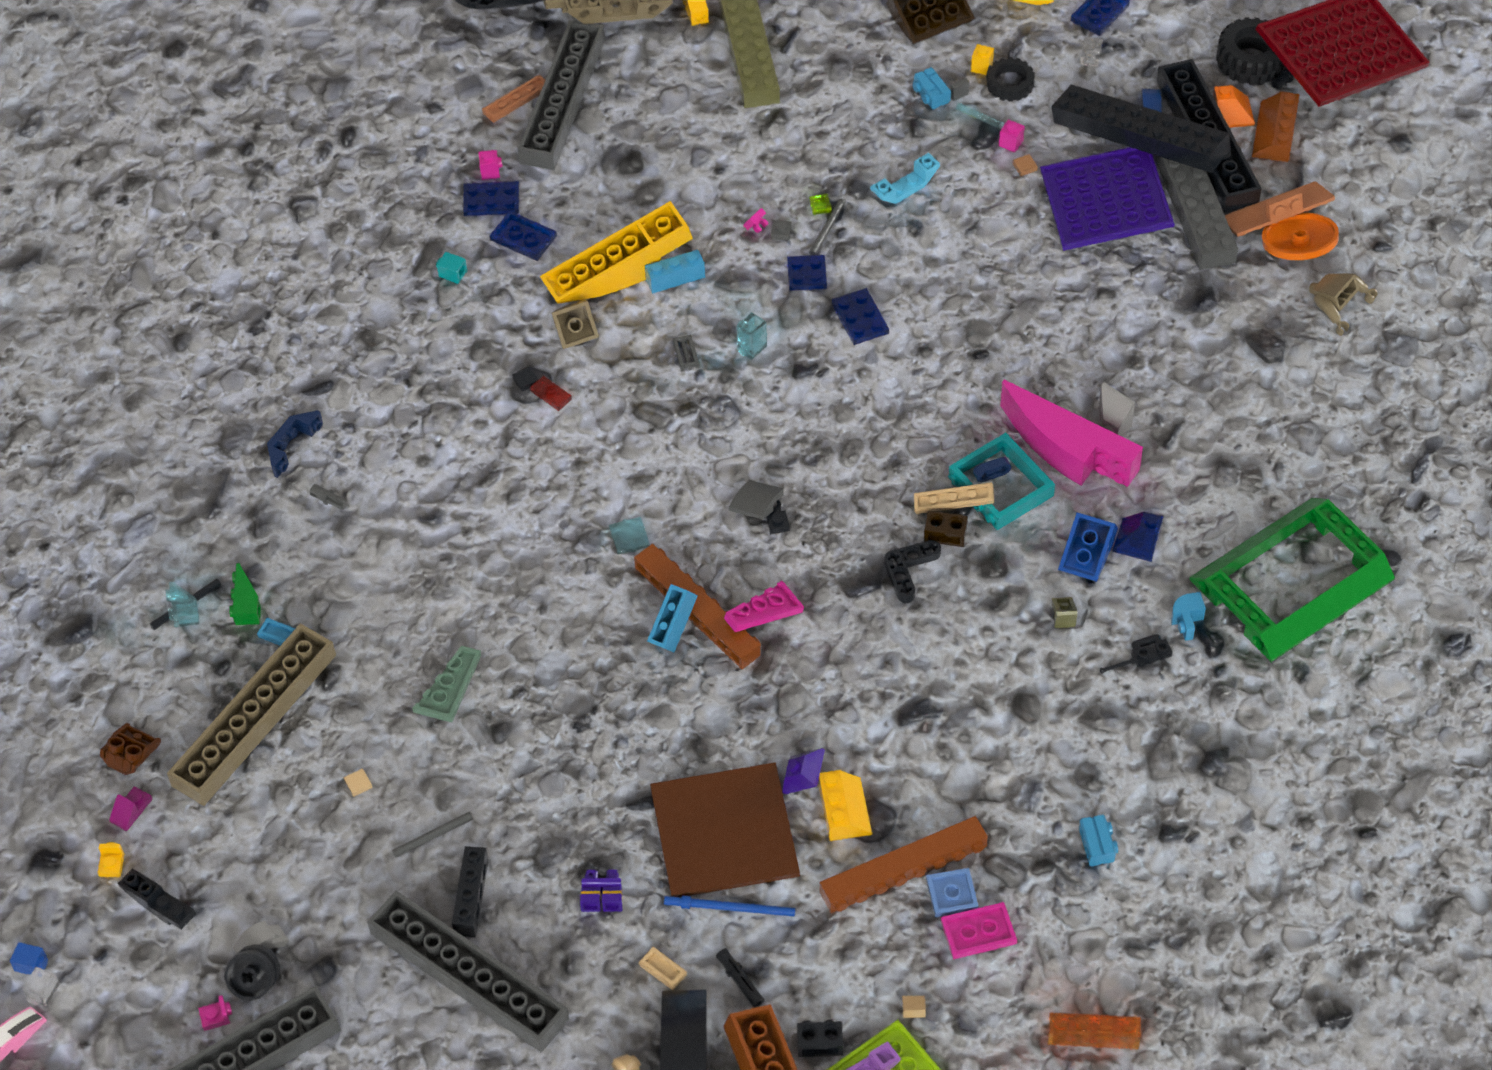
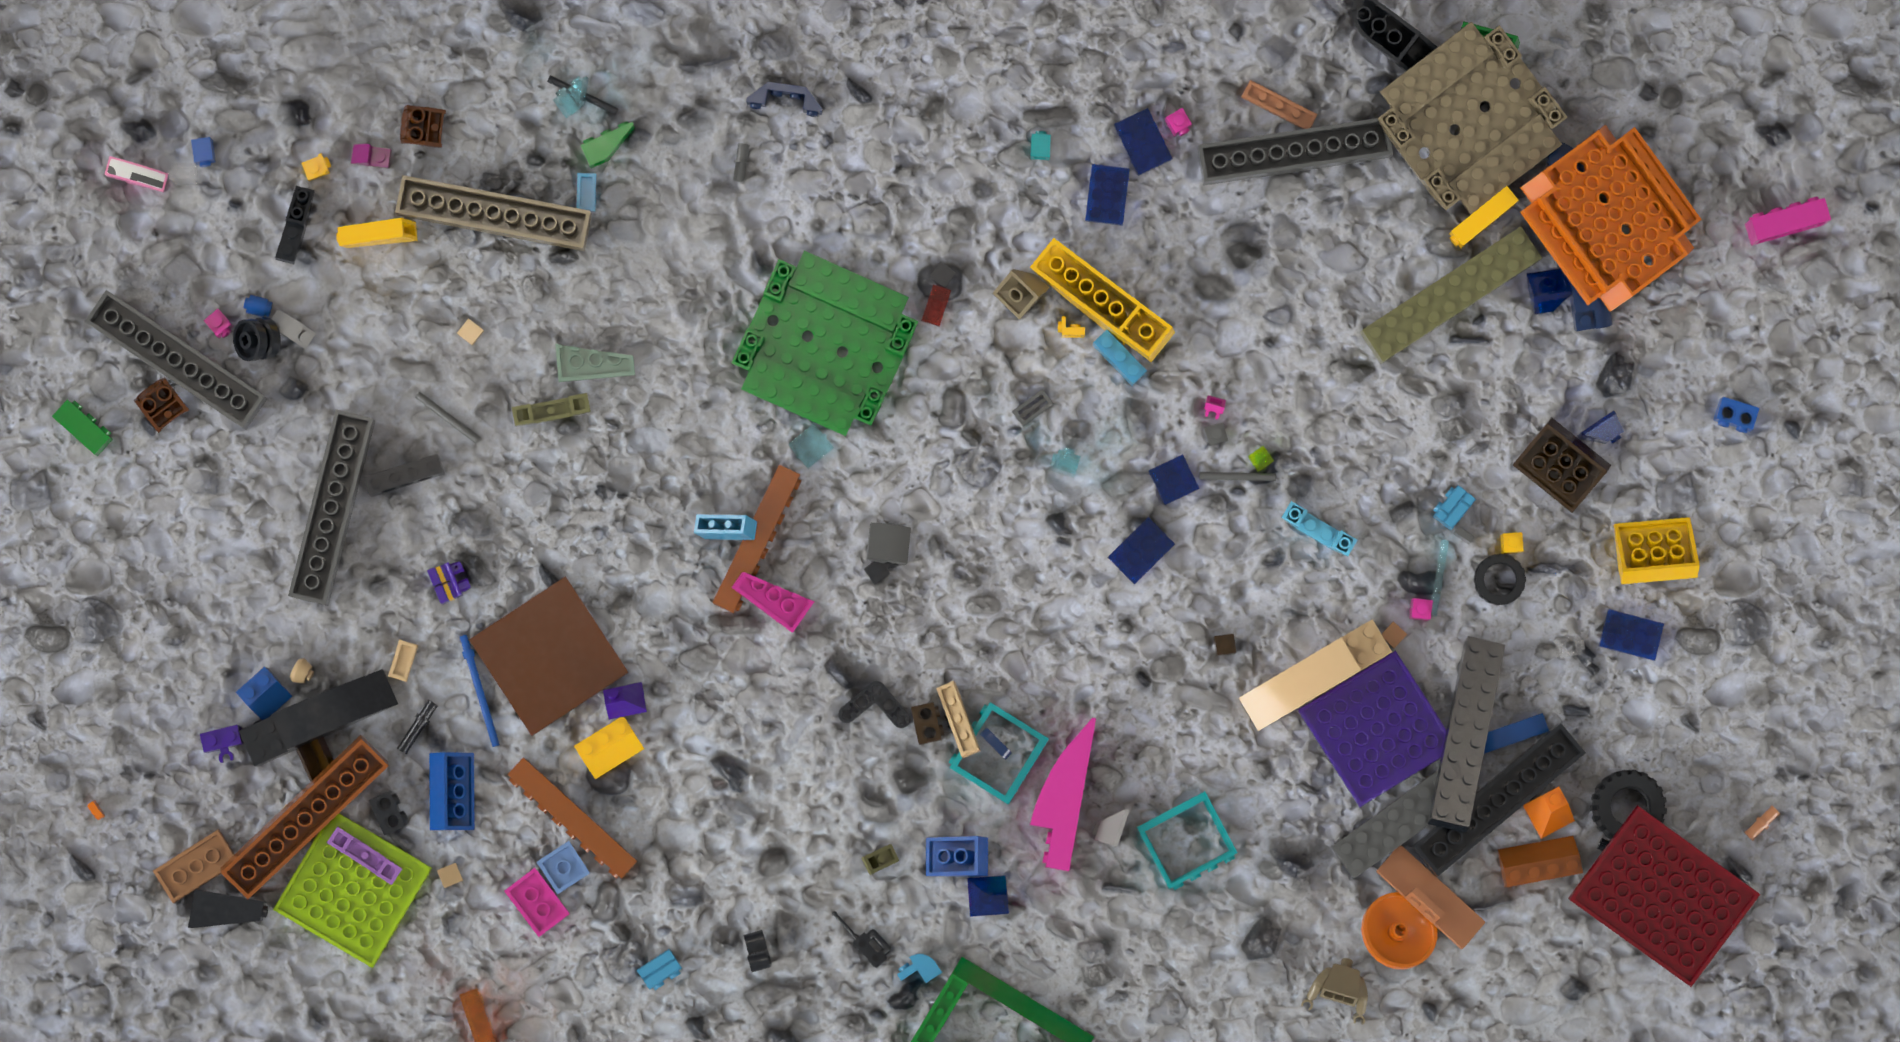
camera: 60 degrees right, 30 degrees up
none -> blue brick [243,295,273,317]
none -> yellow slope [336,218,418,248]
none -> blue slope [429,752,475,831]
none -> olive slope [511,393,591,426]
none -> green slope [731,250,918,437]
none -> black beam [743,930,772,972]
none -> yellow bracket [1058,316,1085,338]
none -> teal window [1136,791,1238,890]
none -> dark brown brick [1213,634,1236,656]
none -> tan slope [1239,619,1392,731]

